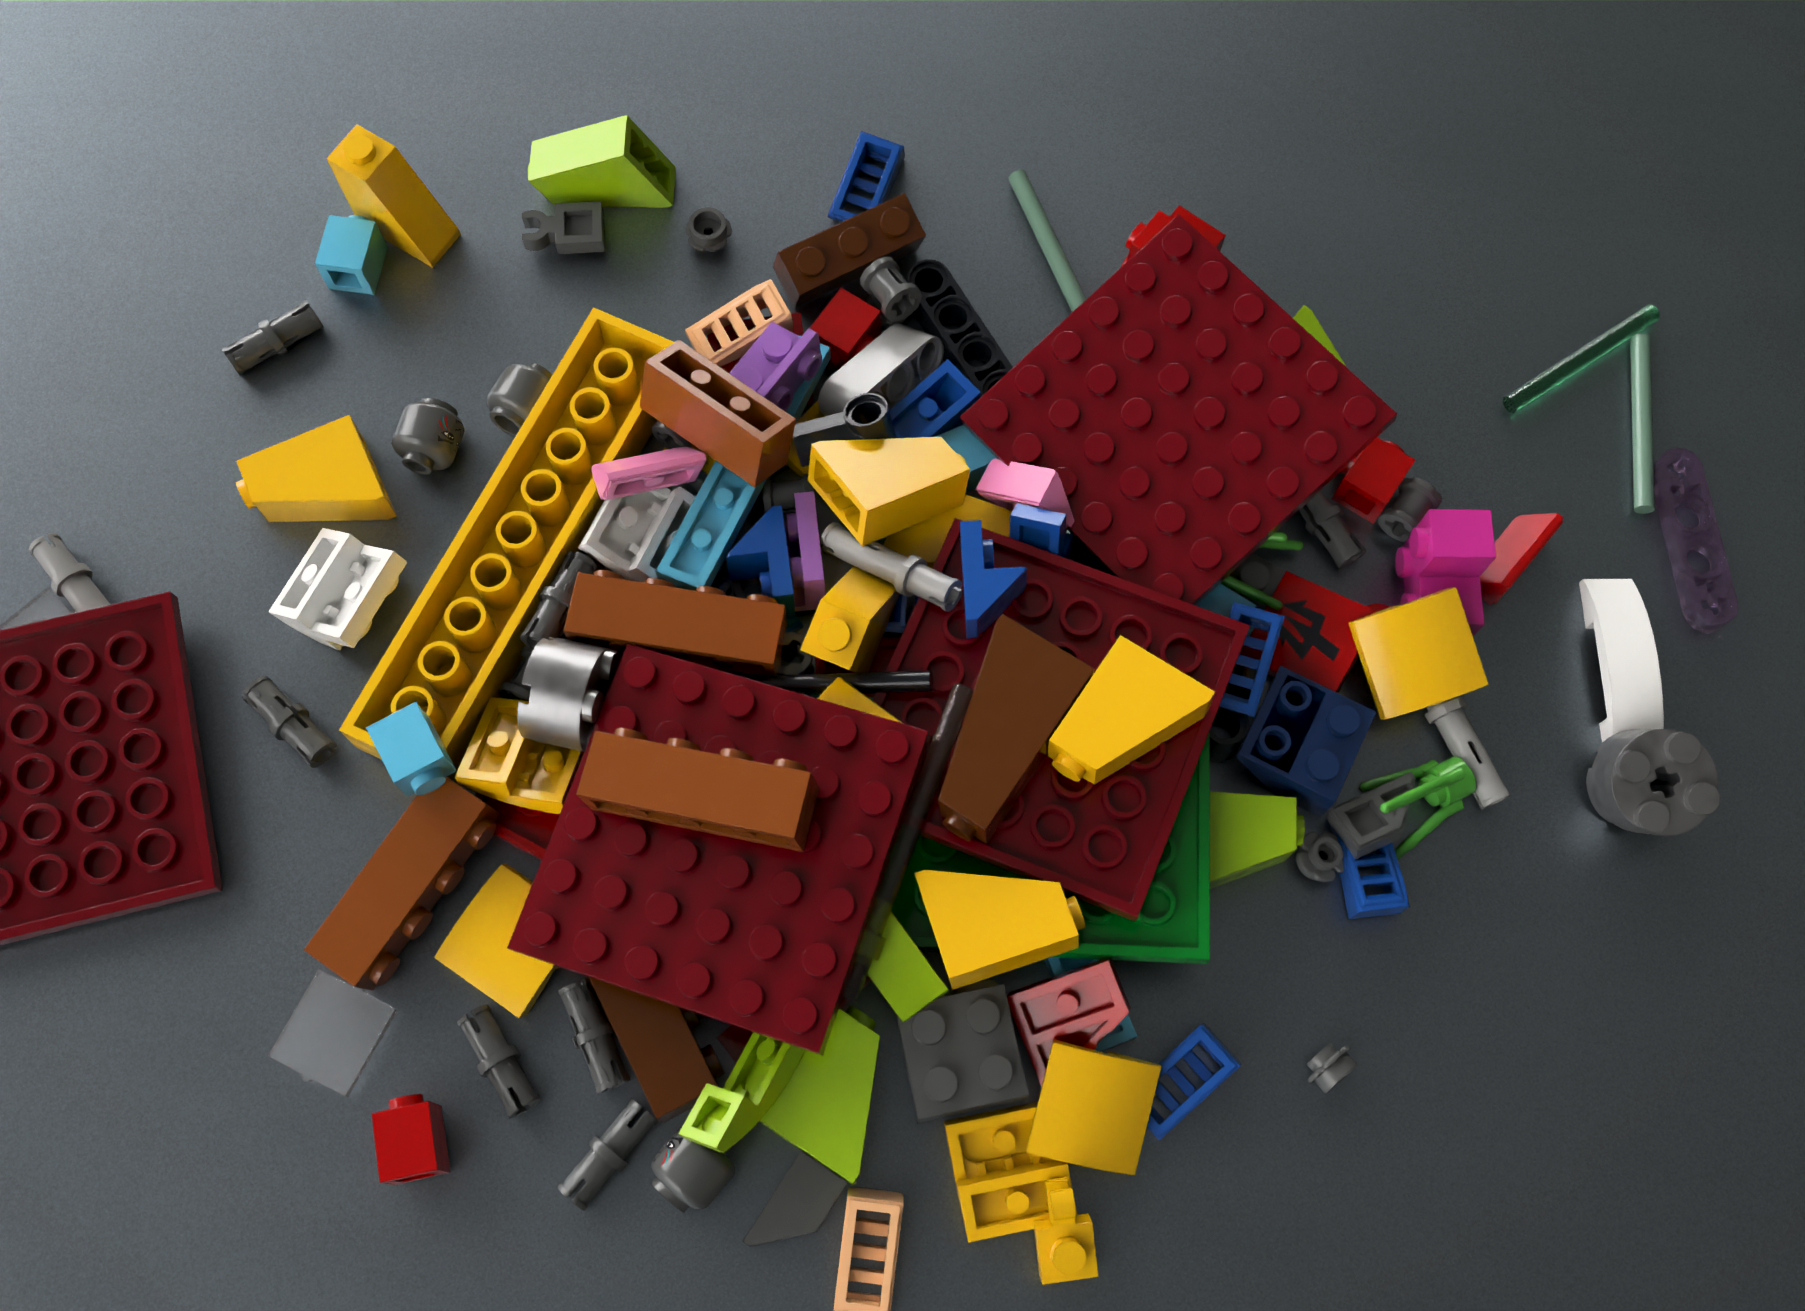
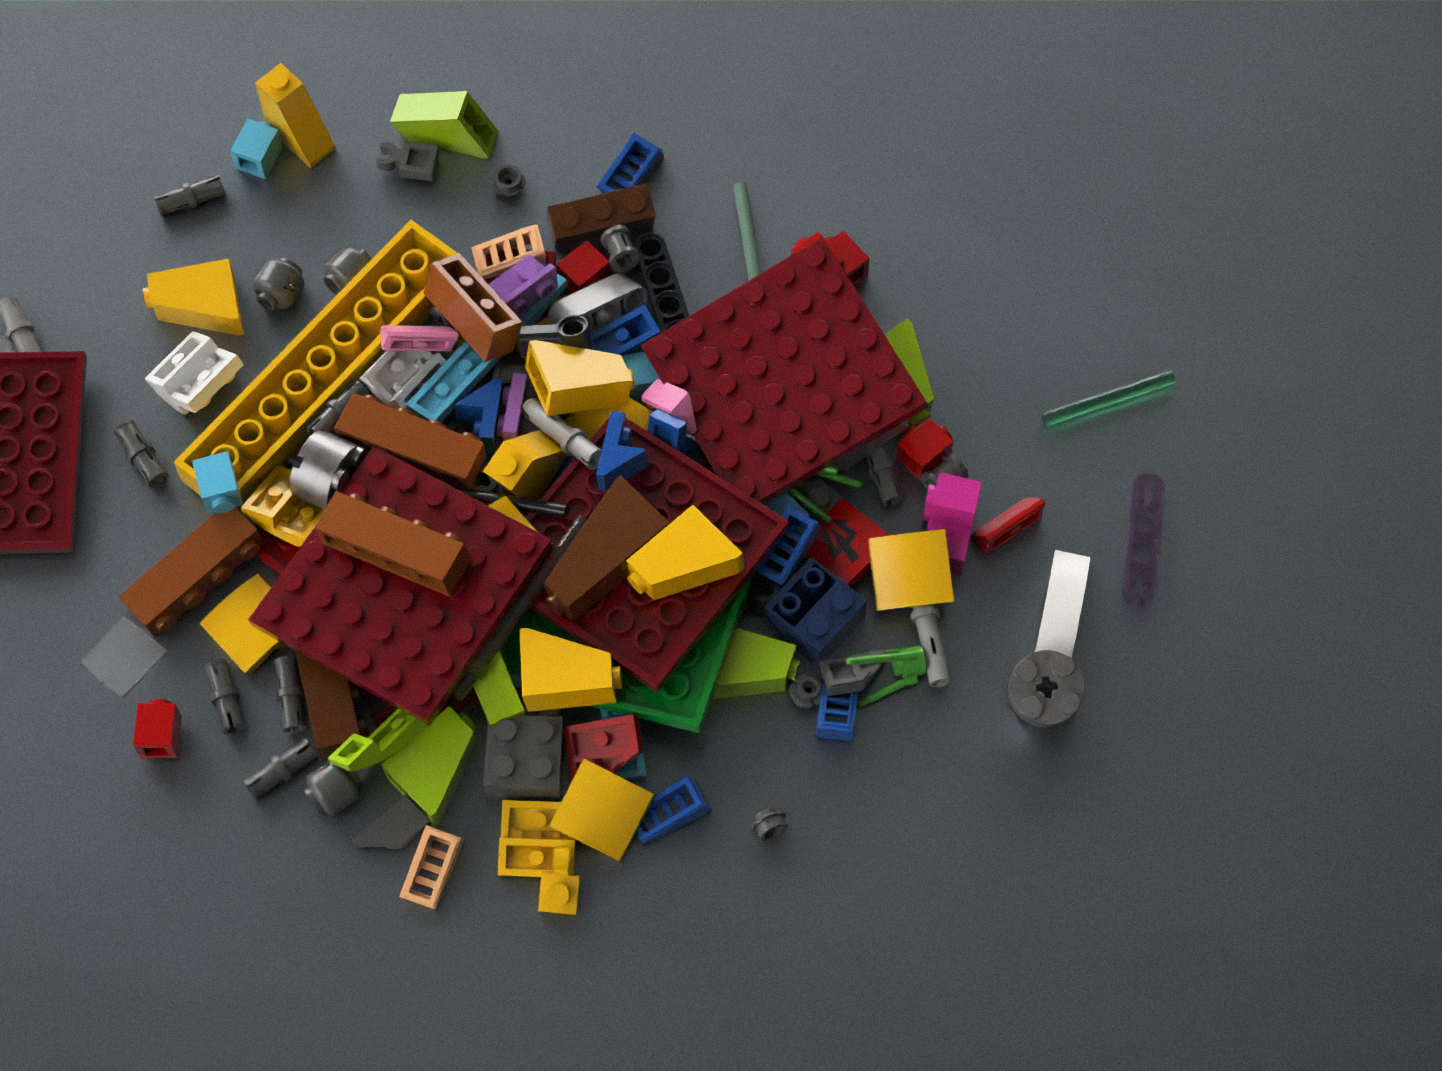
camera: 15 degrees right, 5 degrees down
sand green bar [1630,334,1655,514] -> none

